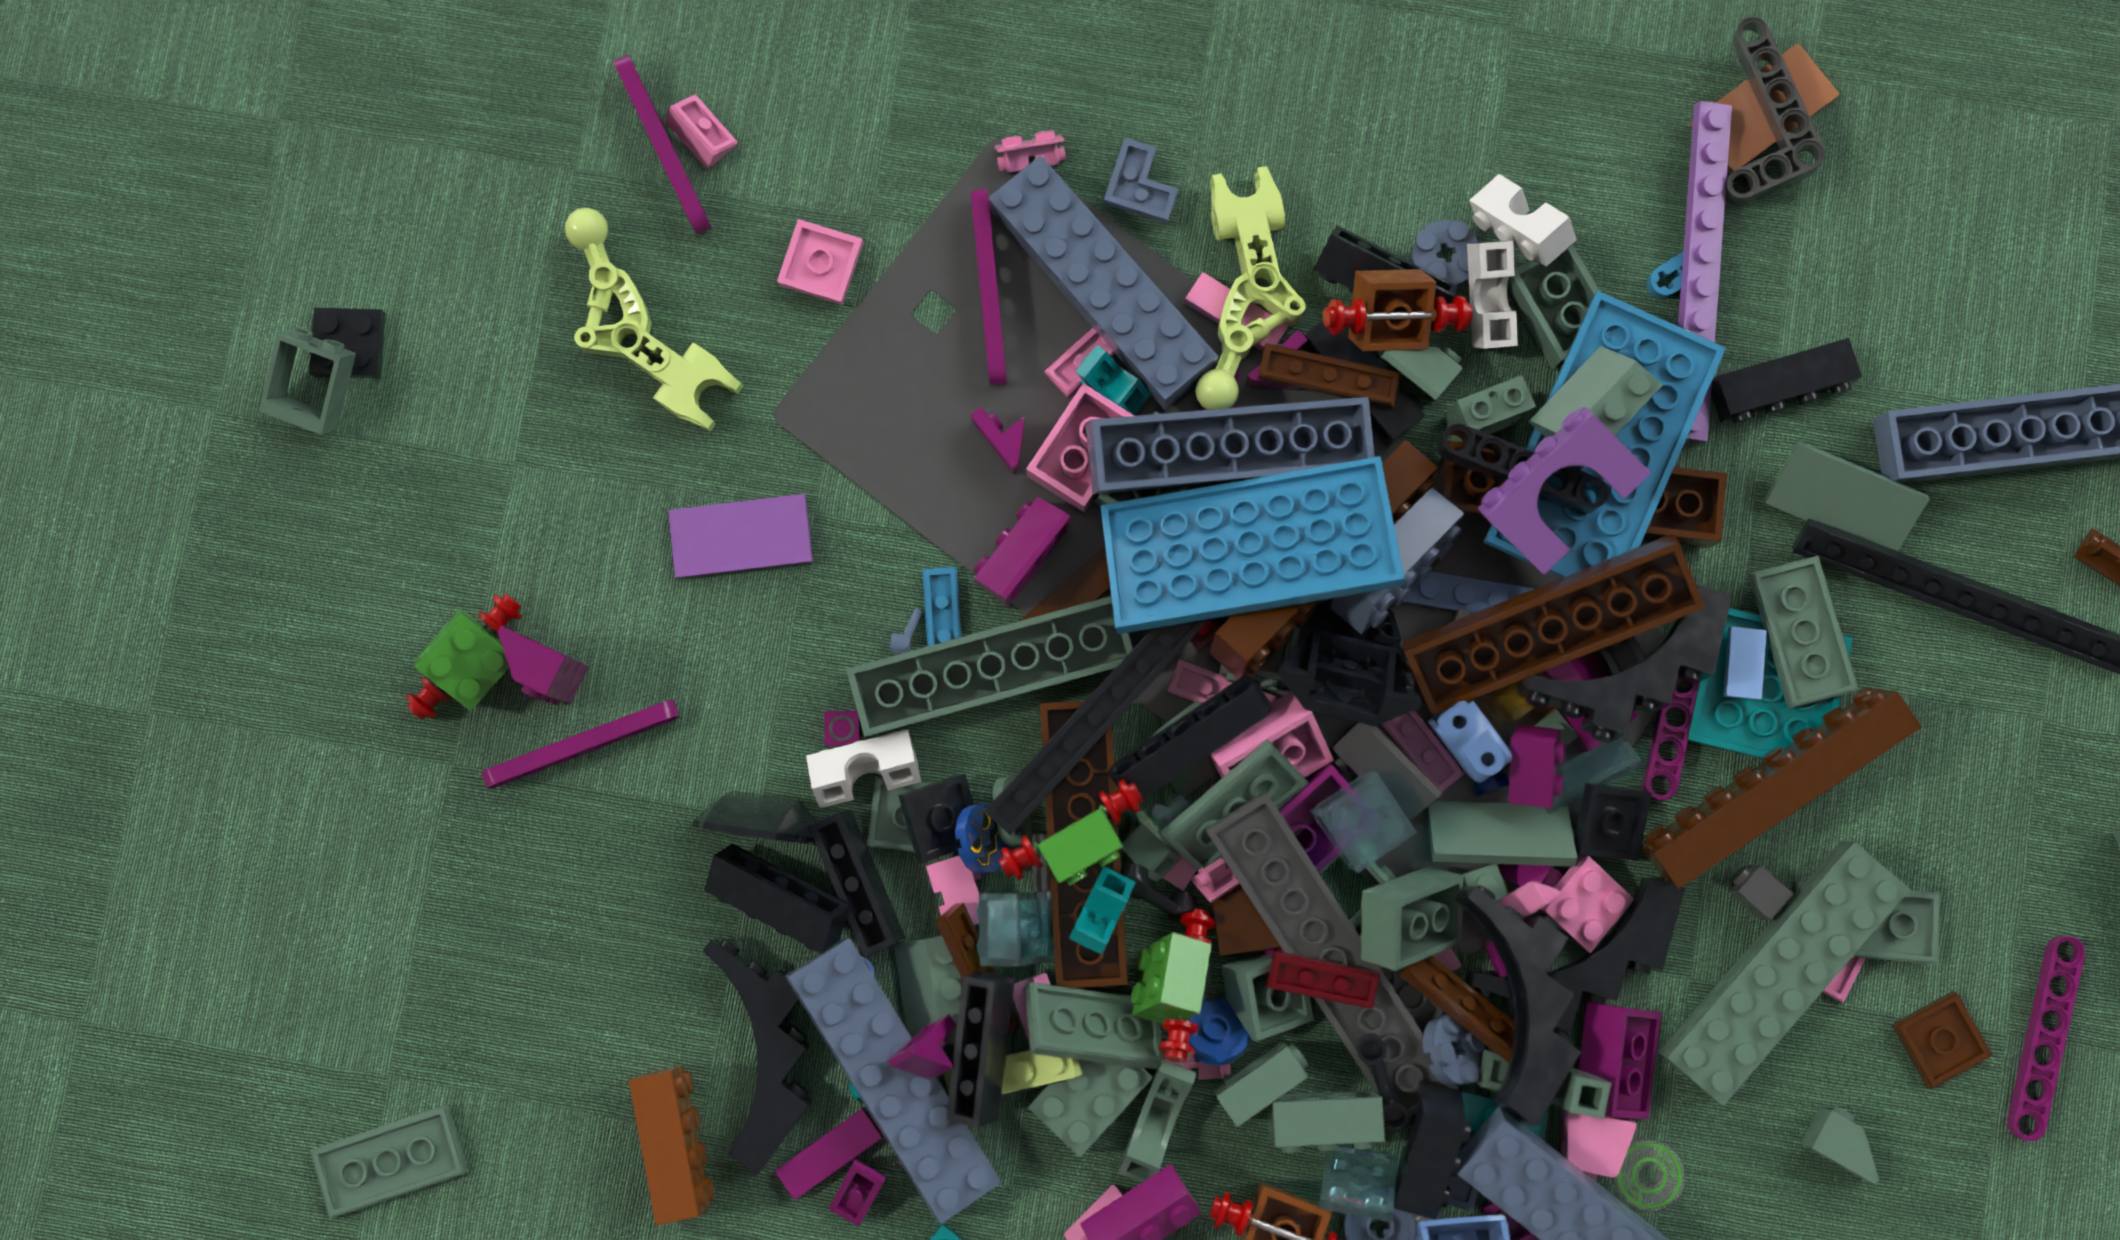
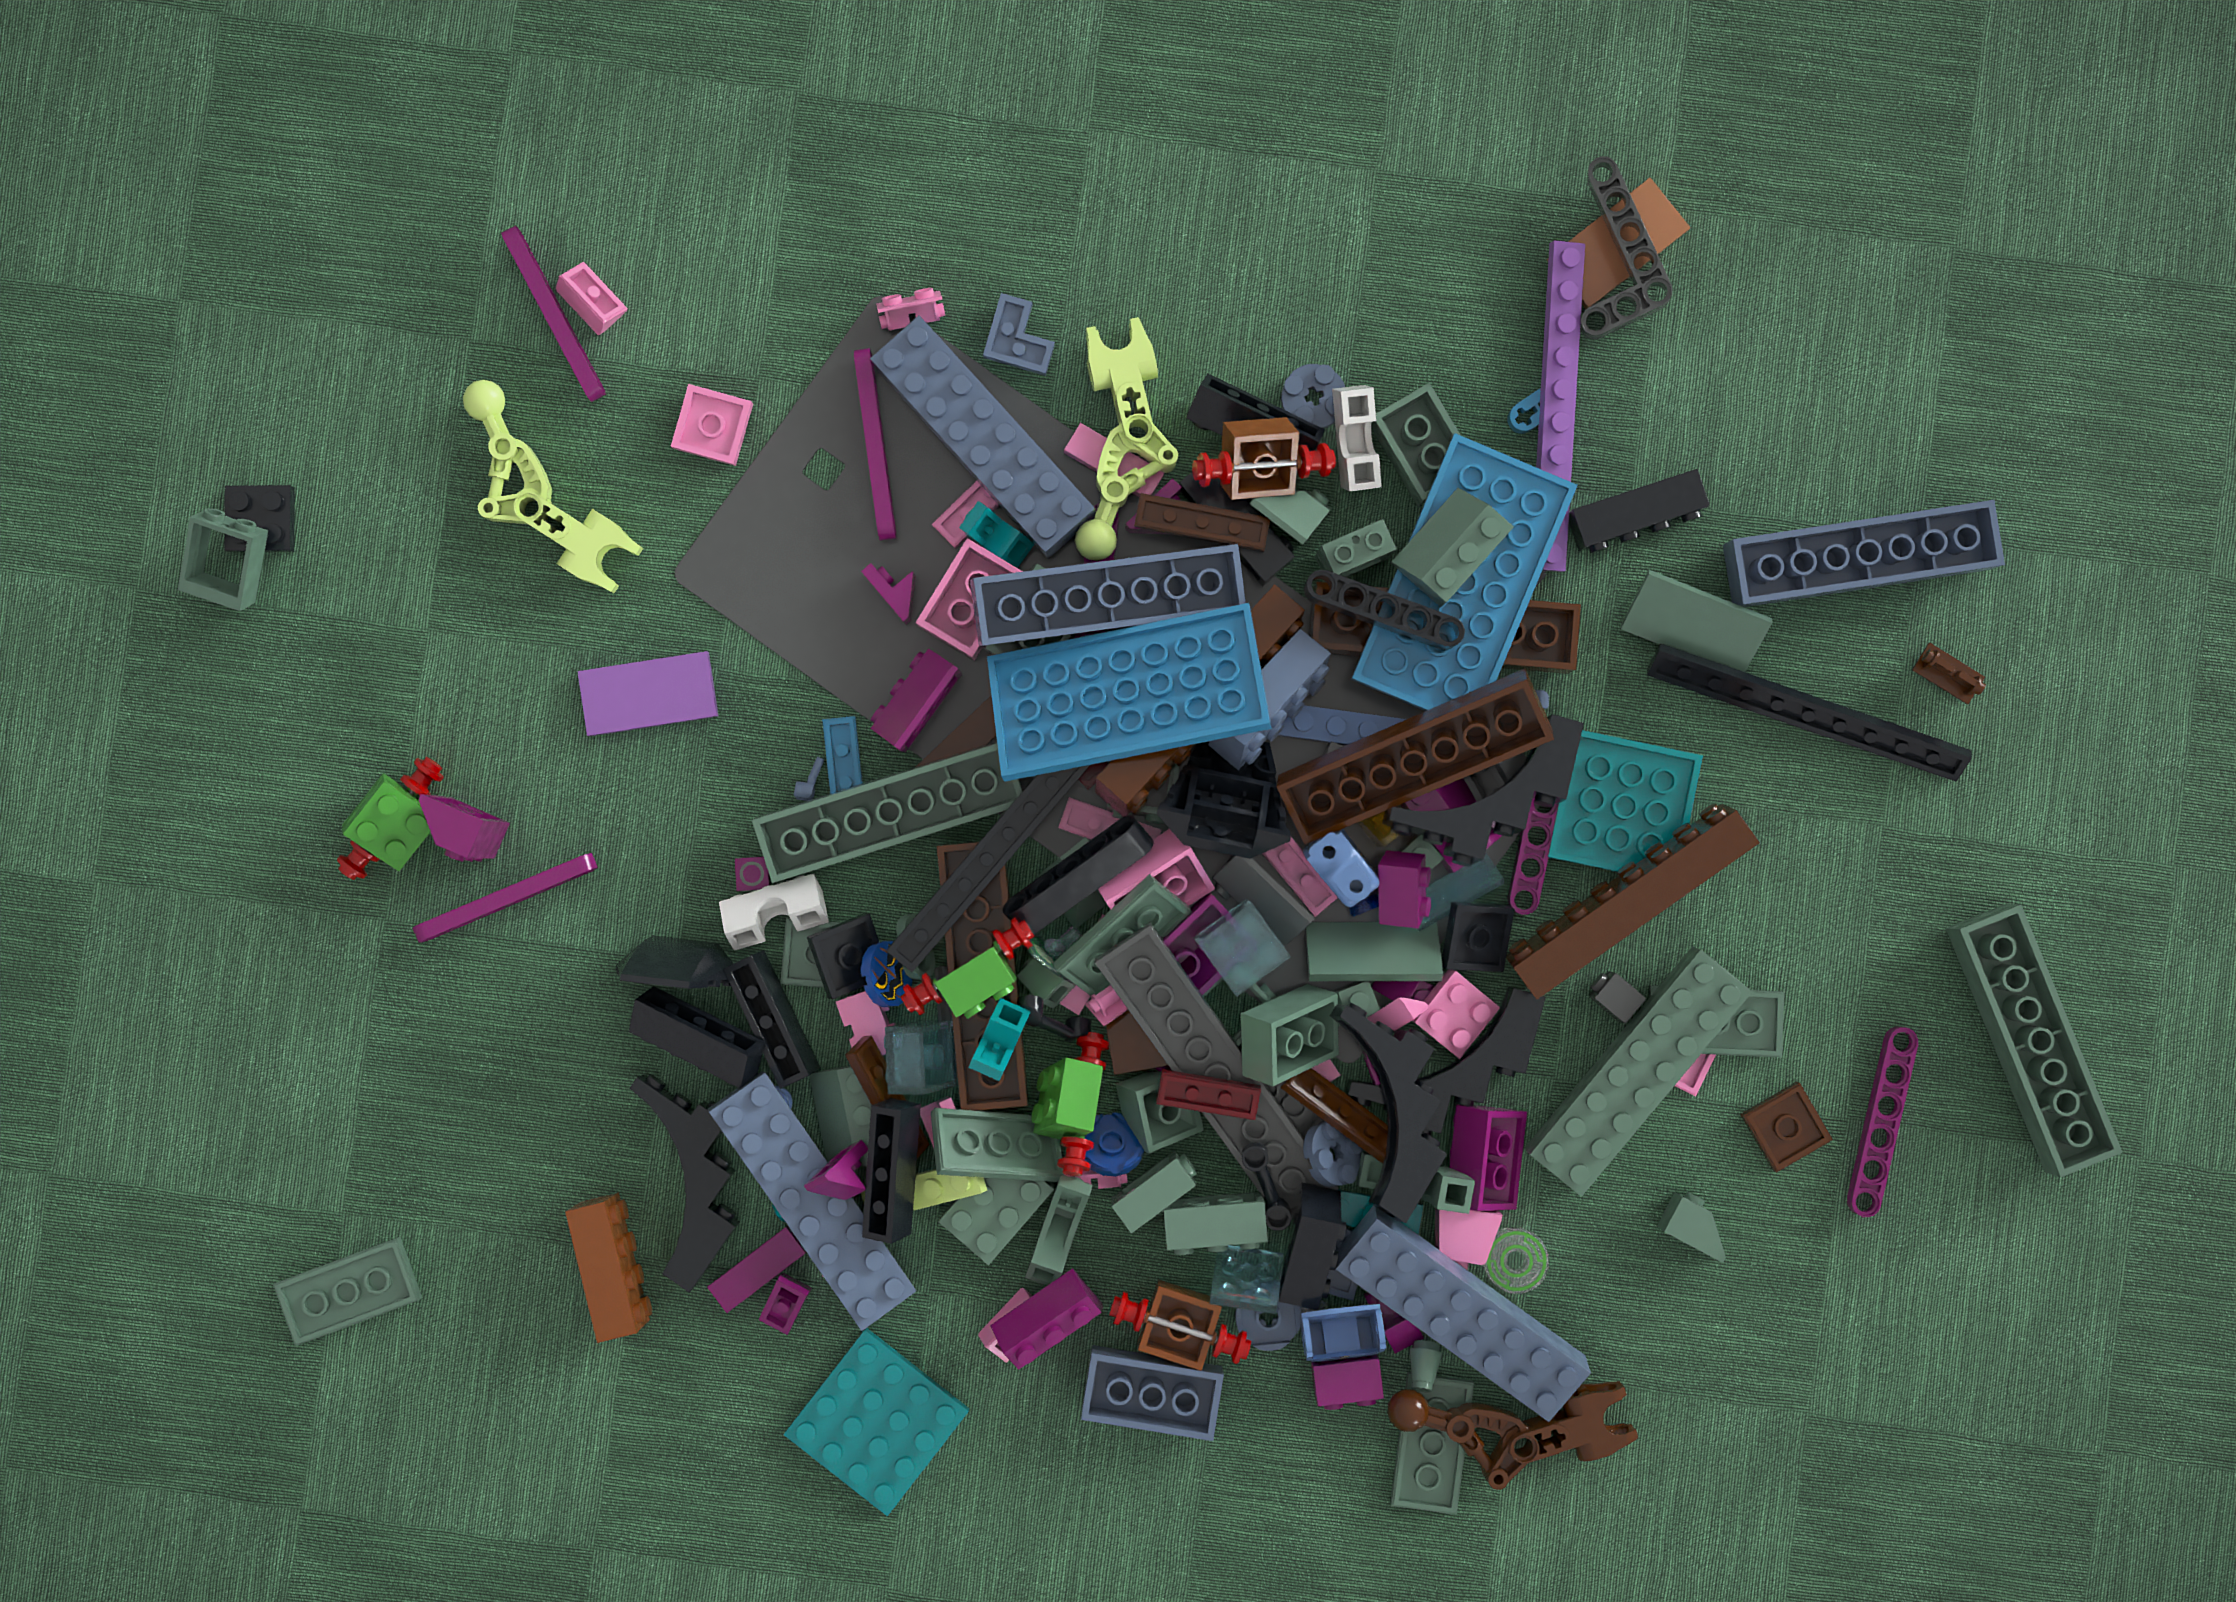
camera: 10 degrees left, 5 degrees up
white arch [1469,174,1577,267] -> none
medium lavender arch [1478,407,1651,575] -> none
light blue tile [1723,627,1767,700] -> none
sand green tile [1748,556,1859,708] -> none

